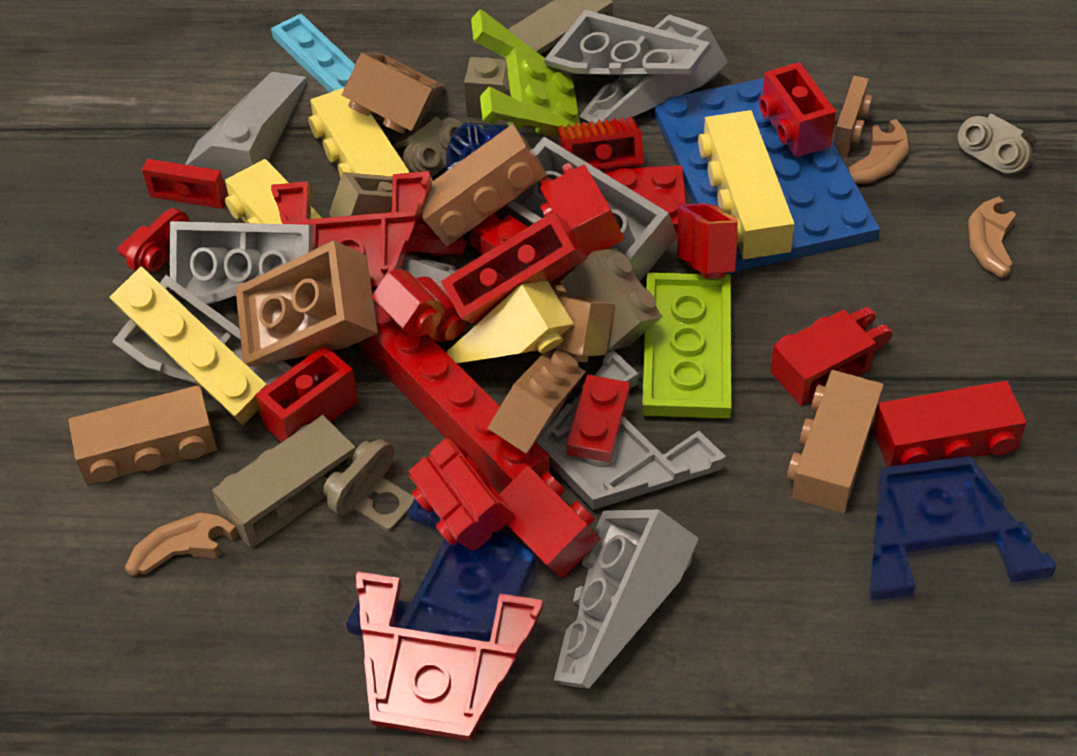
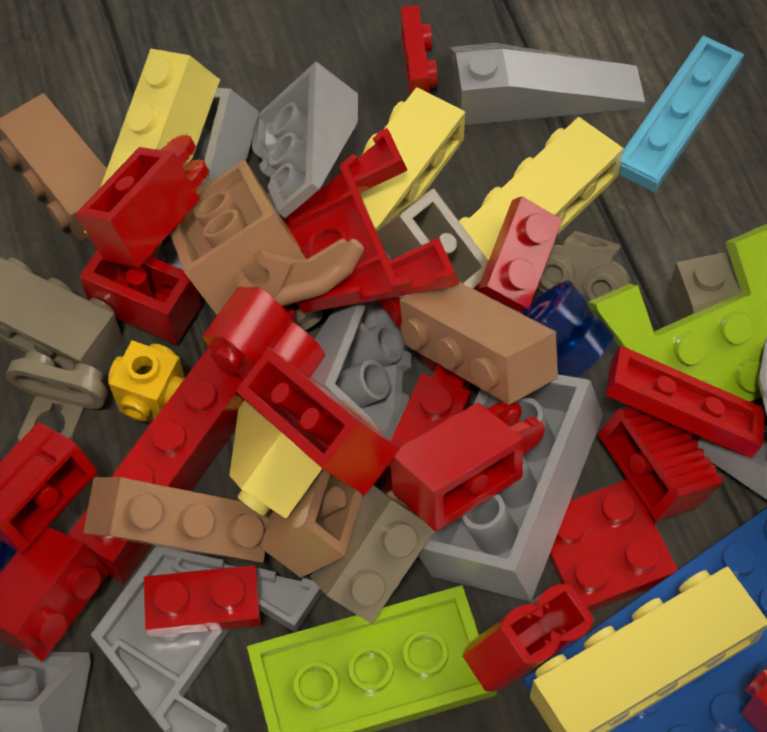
camera: 70 degrees right, 10 degrees up
red bracket [117,208,189,273] -> none
medium nougat slope [341,52,445,134] -> none
none -> red hinge [75,134,210,268]
none -> yellow brick [108,341,185,423]
none -> medium nougat piece [234,239,364,306]
none -> plate [478,196,563,312]
none -> red plate [605,346,765,458]

